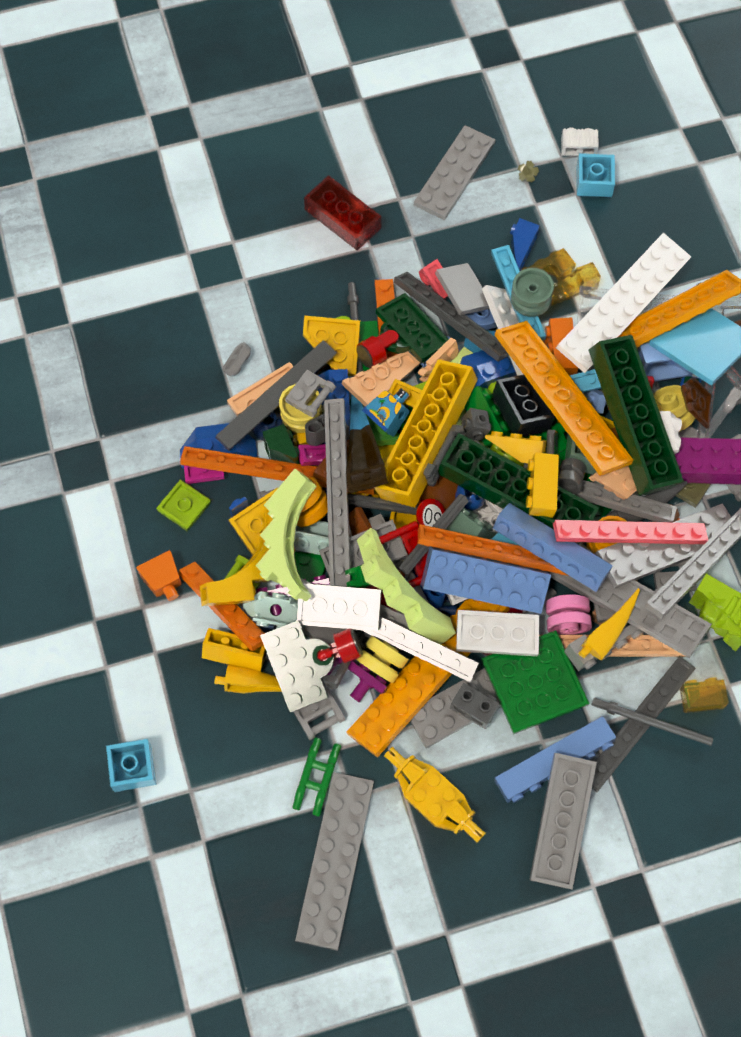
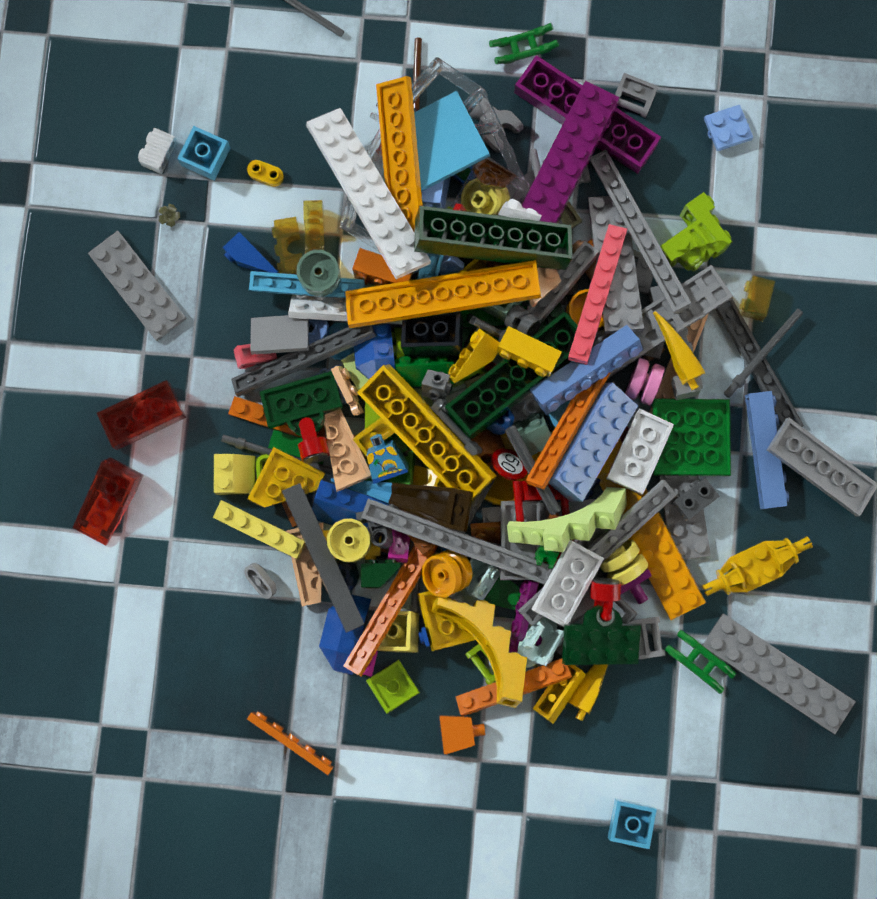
camera: 65 degrees left, 15 degrees up
yellowish green arch [256,469,316,602] -> none
light grey plate [285,370,336,417] -> none
none -> clear red slope [72,457,144,546]
none -> light yellow plate [213,500,305,559]
none -> light yellow slope [214,454,255,495]
none -> yellow plate [247,160,284,187]
none -> orange plate [247,711,334,775]
none -> light yellow slope [377,611,420,653]

